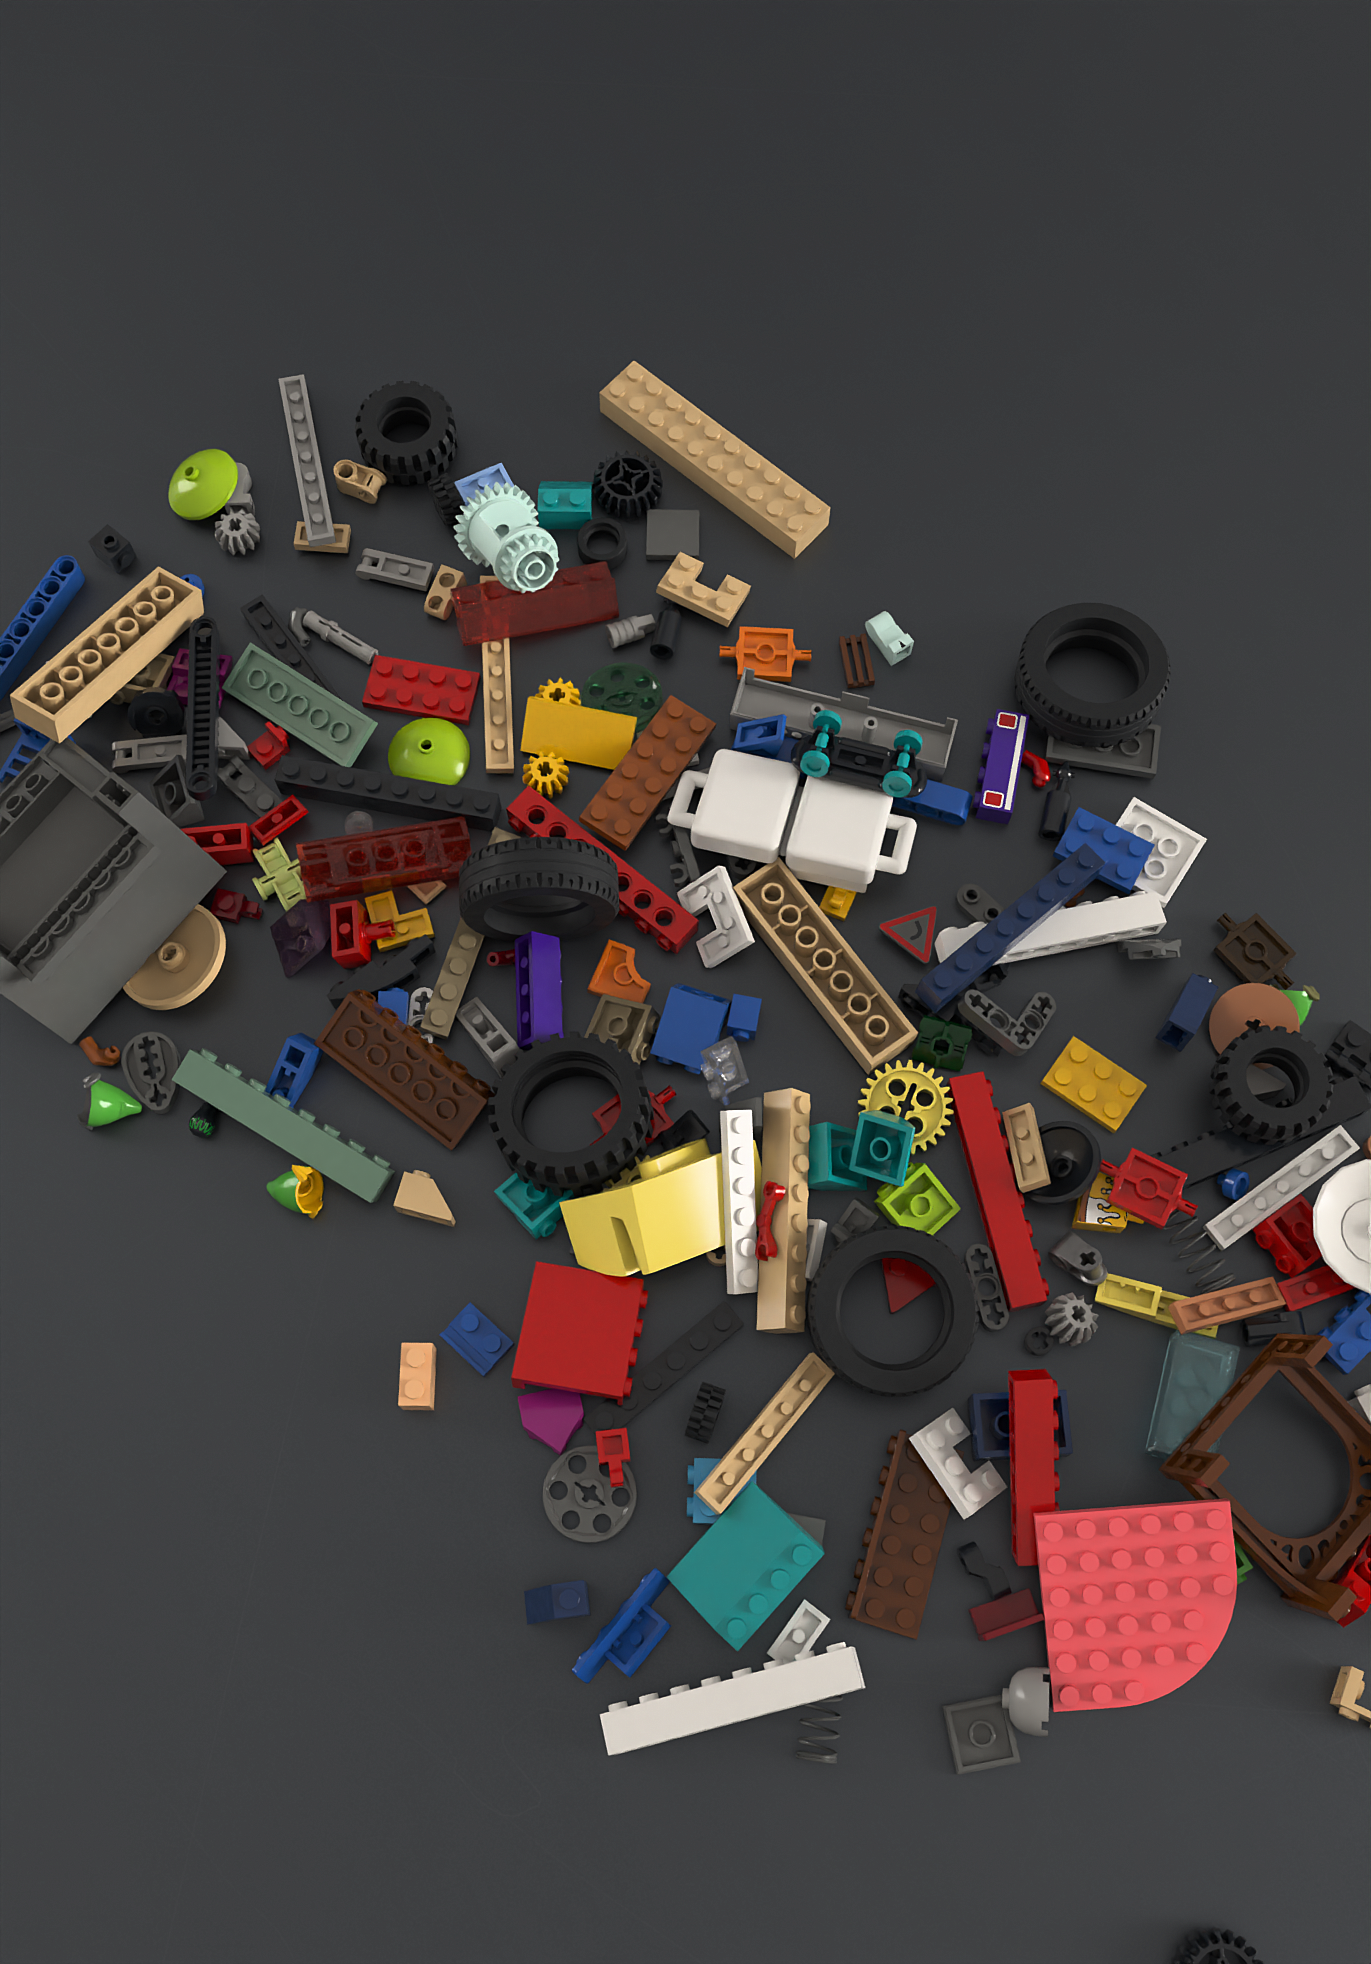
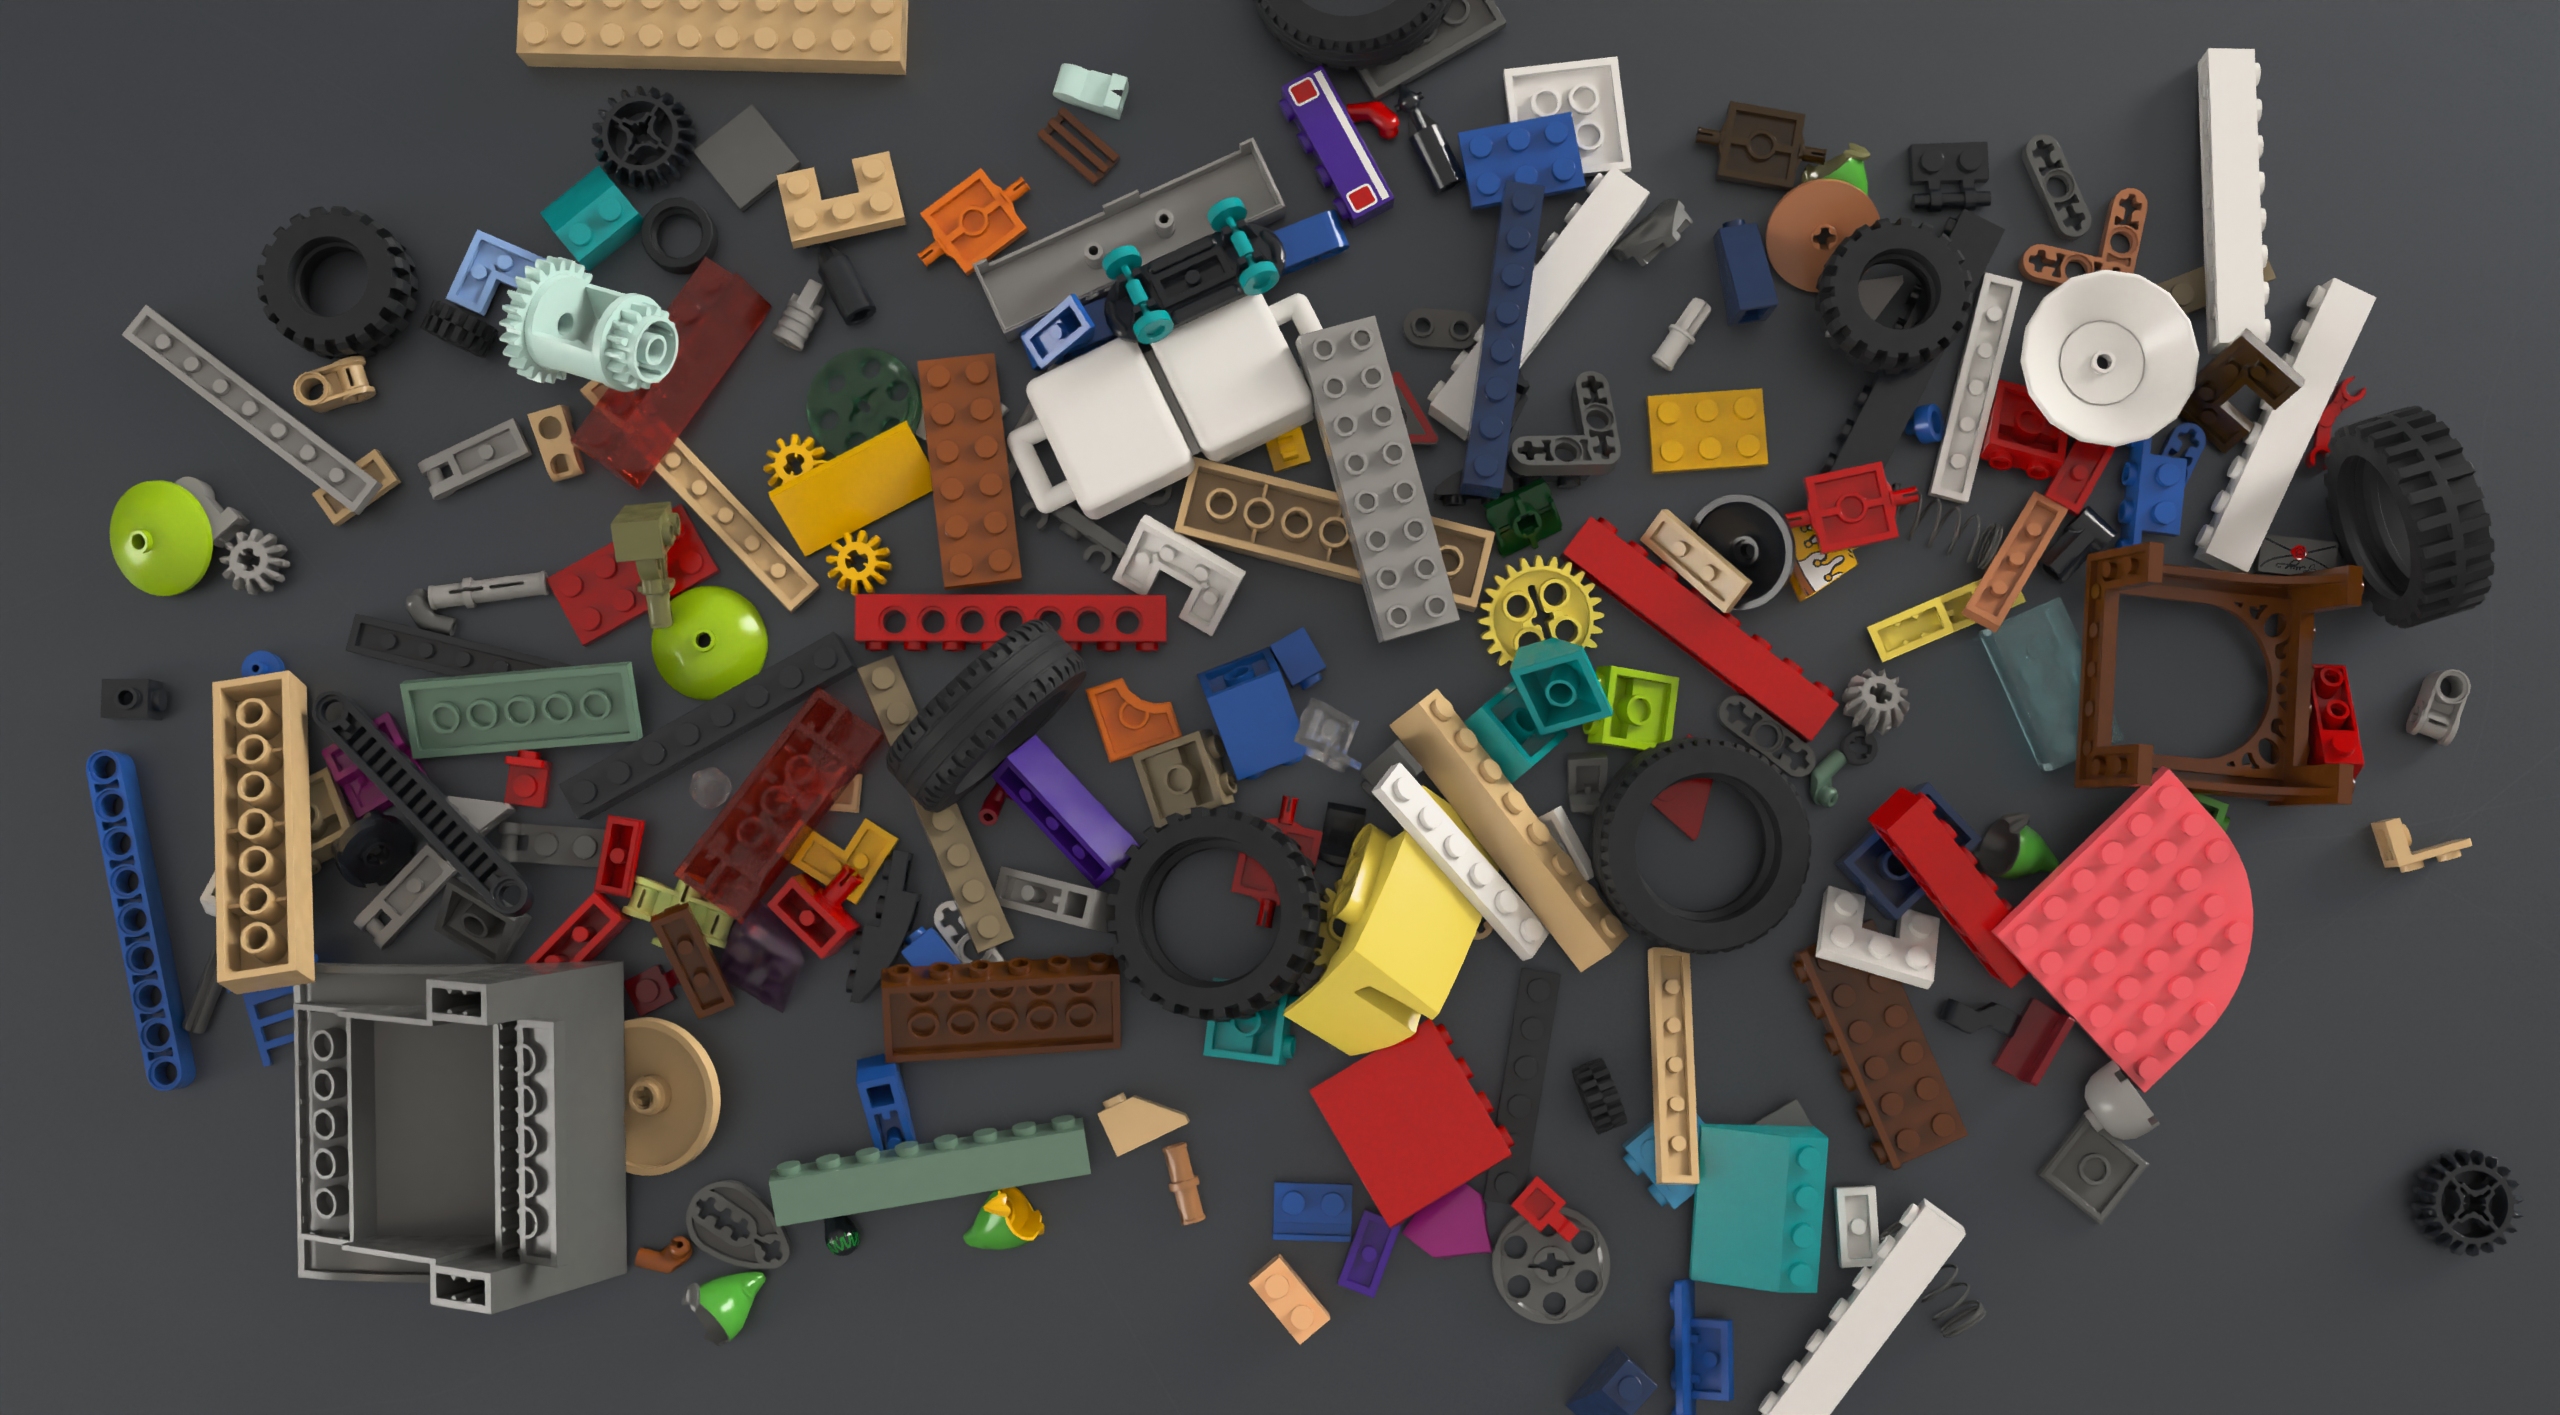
camera: 40 degrees left, 15 degrees up
red piece [755,1181,785,1261] -> none
flat silver piece [1048,1231,1108,1286] -> none
none -> olive brick [610,501,681,629]
none -> reddish brown plate [650,902,735,1020]
none -> medium nougat pin [1162,1142,1206,1225]
none -> light grey piece [1295,315,1460,643]
none -> dark purple plate [1337,1209,1401,1298]
none -> white axle [1652,297,1712,371]
none -> sand green arm [1810,749,1848,808]
none -> hat [1974,812,2059,879]

